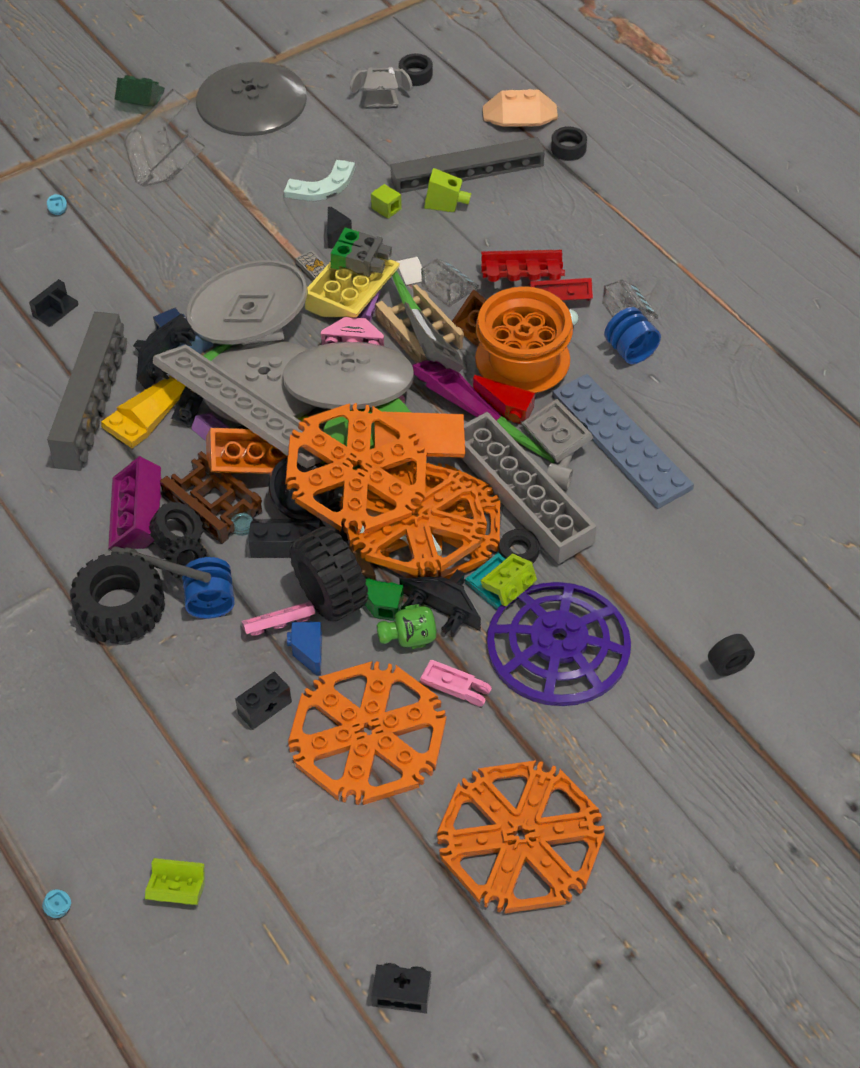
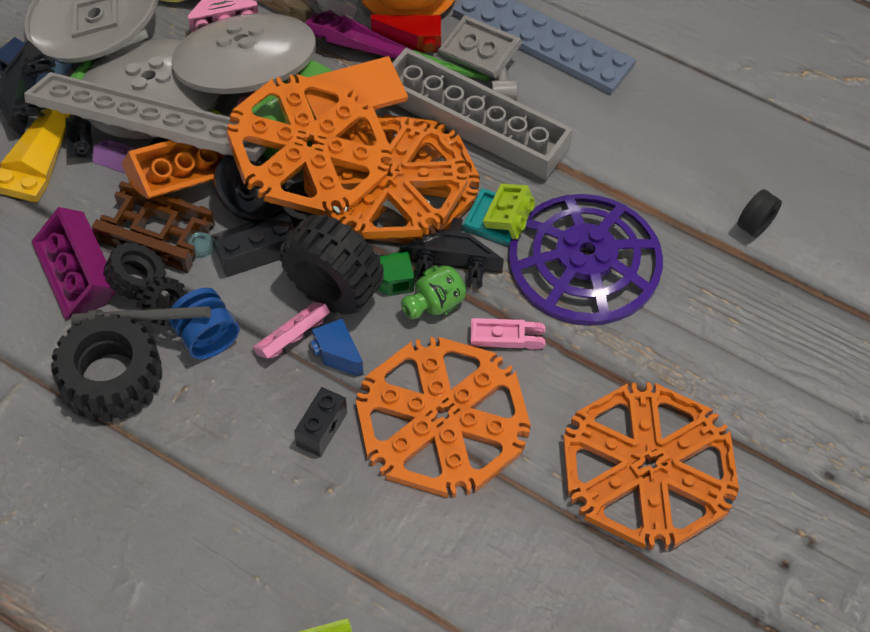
camera: 25 degrees left, 5 degrees up
black tyre [499,529,540,563] -> none

